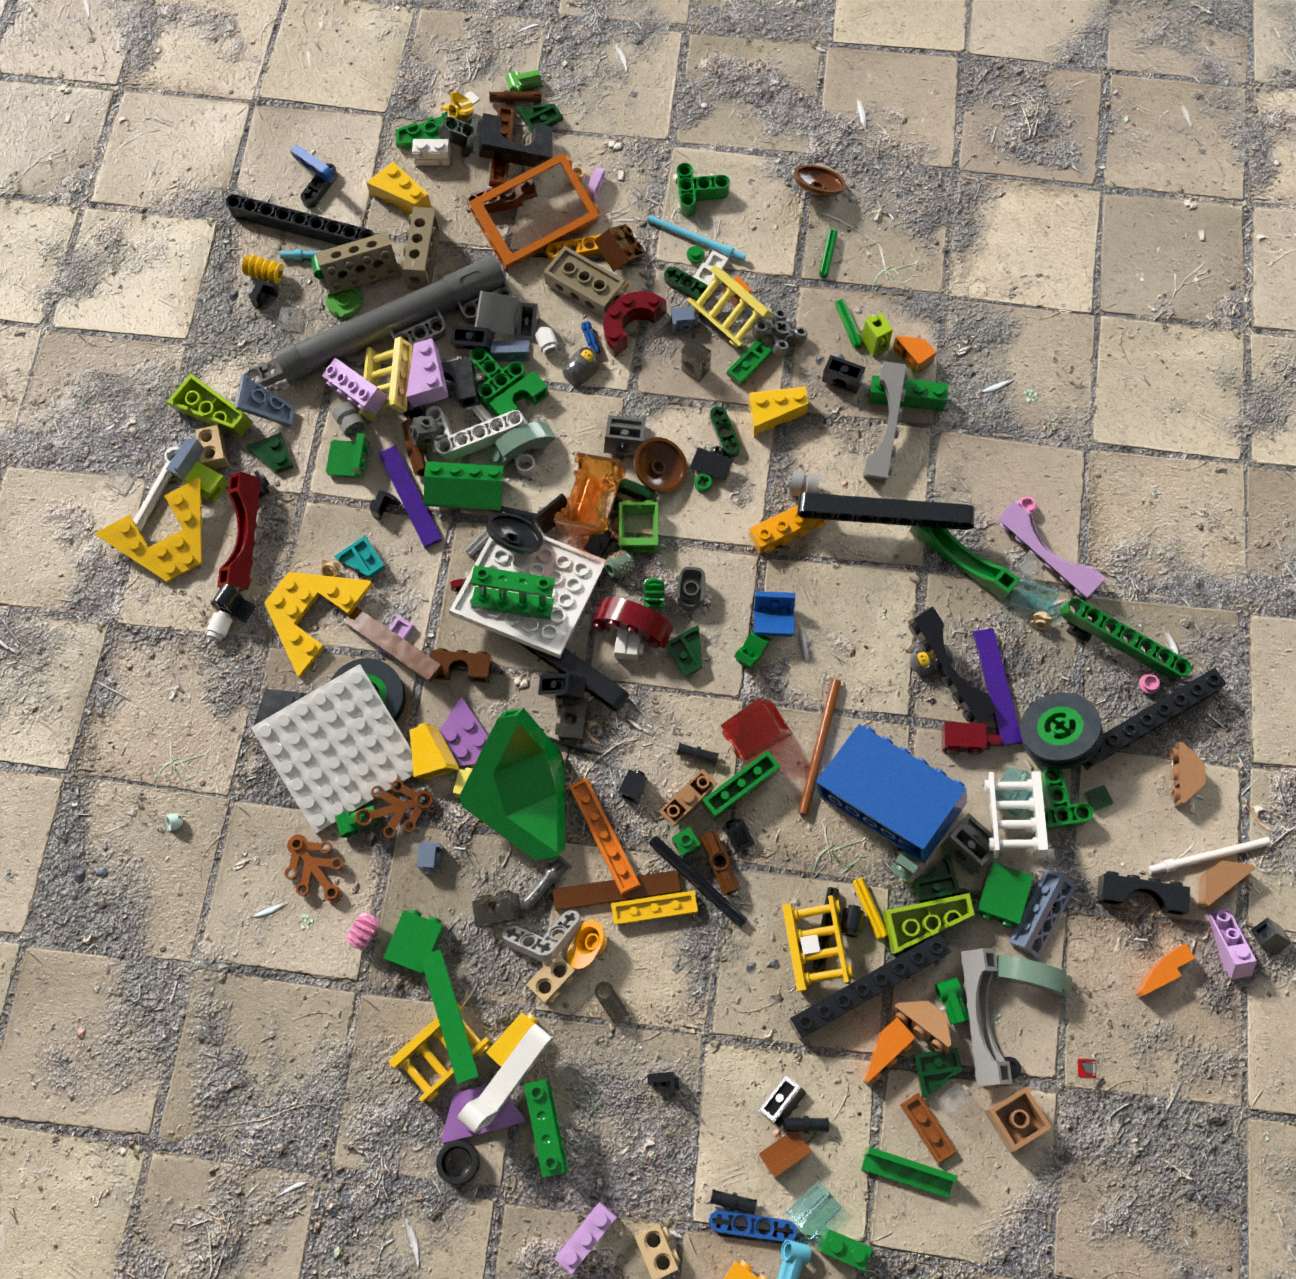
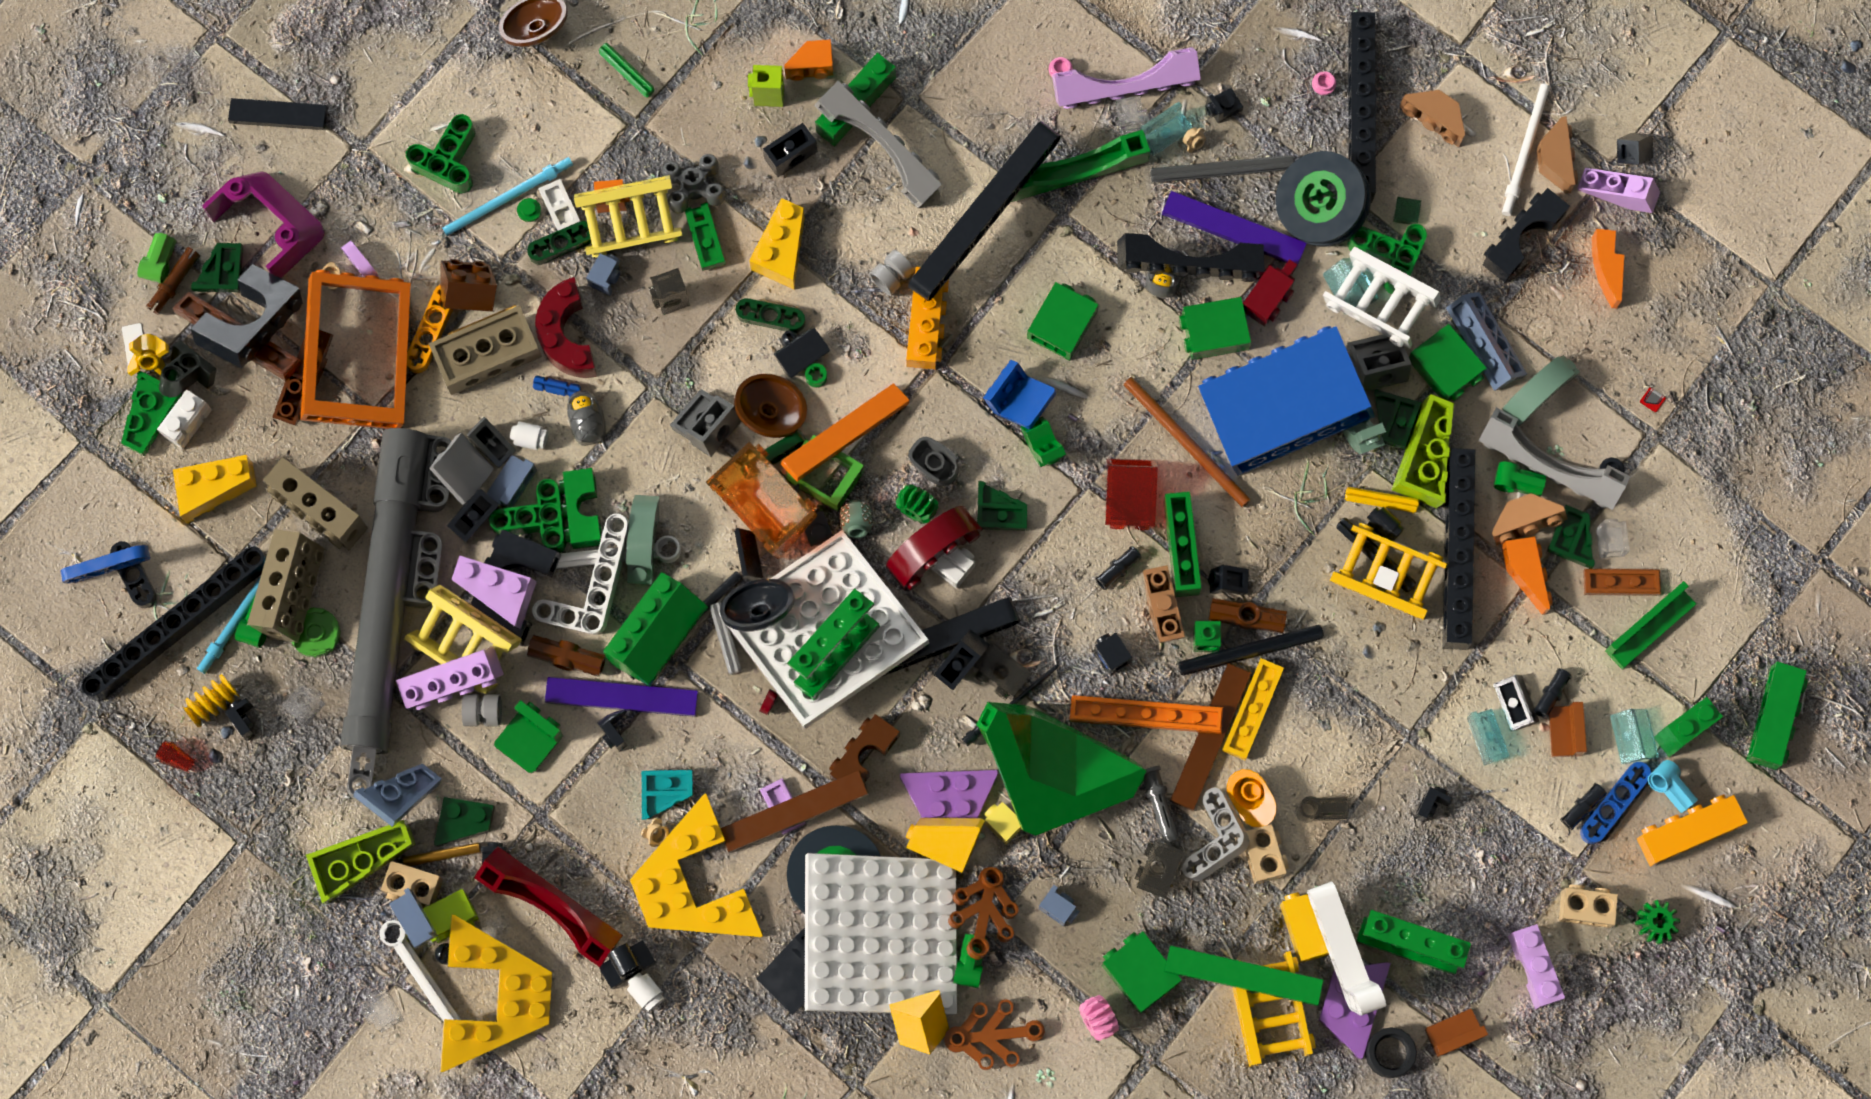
camera: 60 degrees left, 5 degrees up
dark grey brick [409,416,439,447] -> none
green axle [835,299,863,348] -> none
medium nougat brick [984,1087,1052,1152] -> none
green beam [1060,598,1192,680] -> none
none -> clear red cone [155,740,195,773]
none -> magenta windscreen [202,171,325,278]
none -> black tile [228,98,328,130]
none -> pearl gold bar [403,842,481,866]
none -> orange tile [781,383,910,482]
none -> yellow slope [889,990,949,1054]
none -> green brick [1027,282,1099,361]
none -> dark grey axle [1150,155,1294,182]
none -> green brick [1179,297,1251,360]
none -> dark orange panel [1425,1009,1488,1058]
none -> clear light blue panel [1467,709,1509,765]

